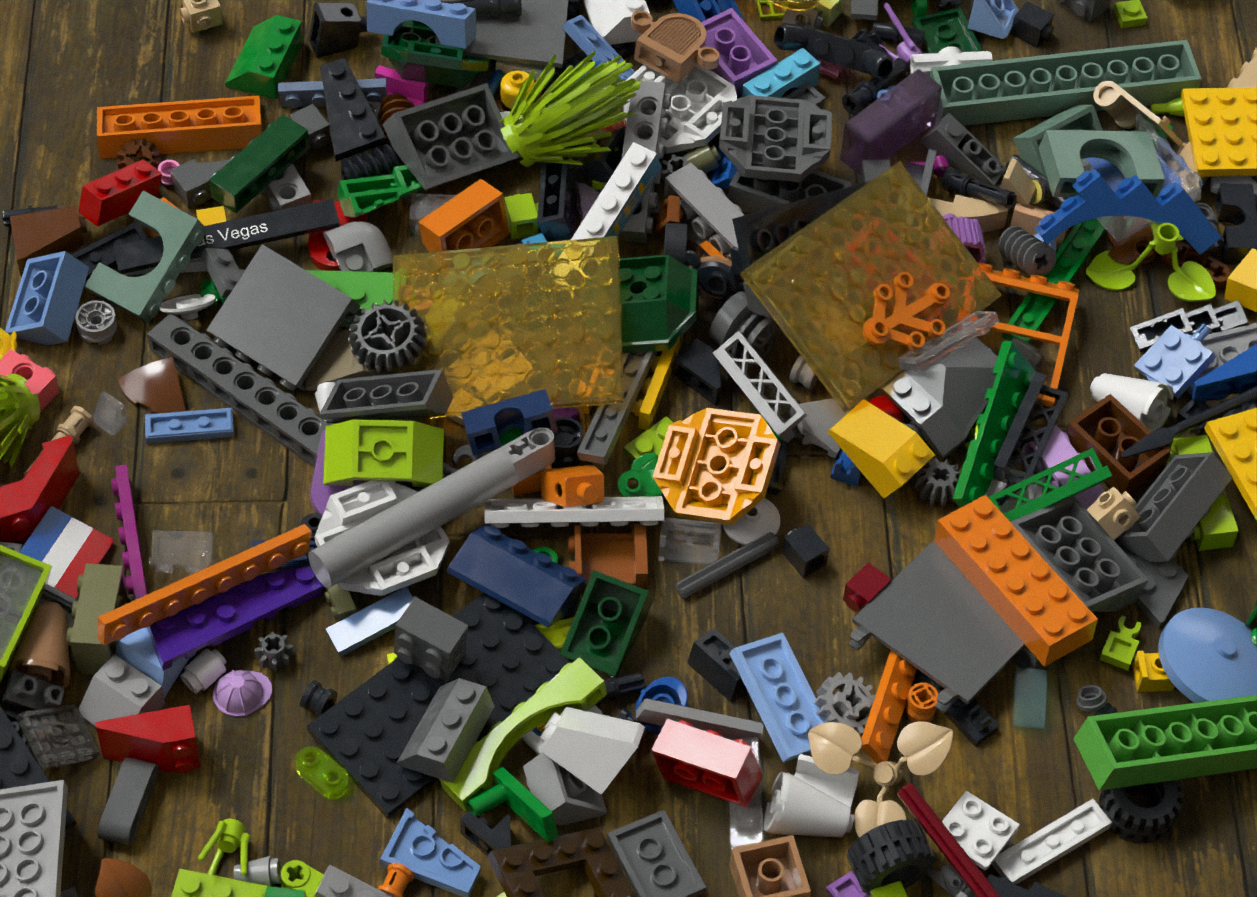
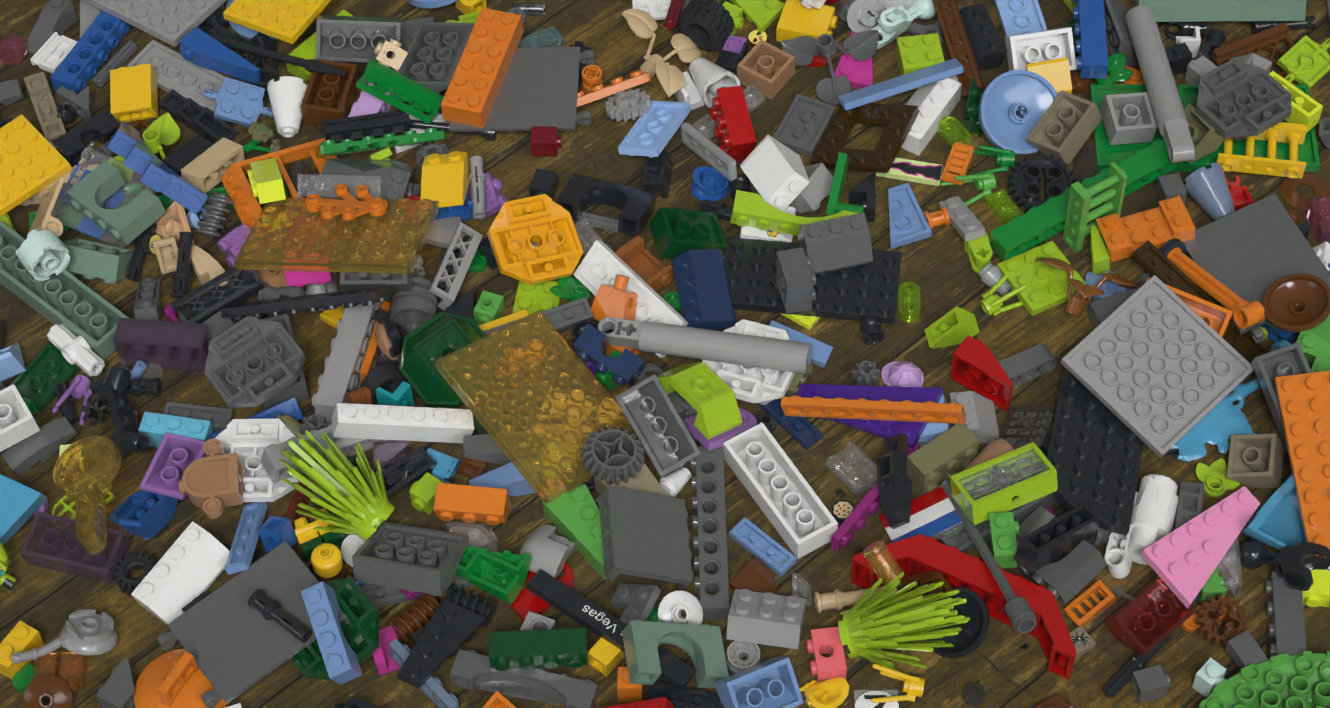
camera: 125 degrees left, 0 degrees up
none -> light aqua brick [16,229,70,281]
none -> black beam [163,135,215,177]
none -> tan brick [181,137,245,193]
none -> olive plant [243,122,283,154]
none -> neon yellow brick [247,158,286,204]
none -> teal panel [375,381,415,407]
none -> medium lavender bracket [468,172,508,221]
none -> light grey pin [469,156,487,219]
none -> bright green brick [473,290,505,325]
none -> black arch [557,173,656,236]
none -> black bracket [715,42,748,72]
none -> white brick [723,423,838,559]
none -> light grey brick [726,589,806,649]
none -> tile [831,500,855,524]
none -> clear yellow piece [862,540,905,586]
none -> black slope [877,433,912,529]
none -> lime slope [924,306,980,349]

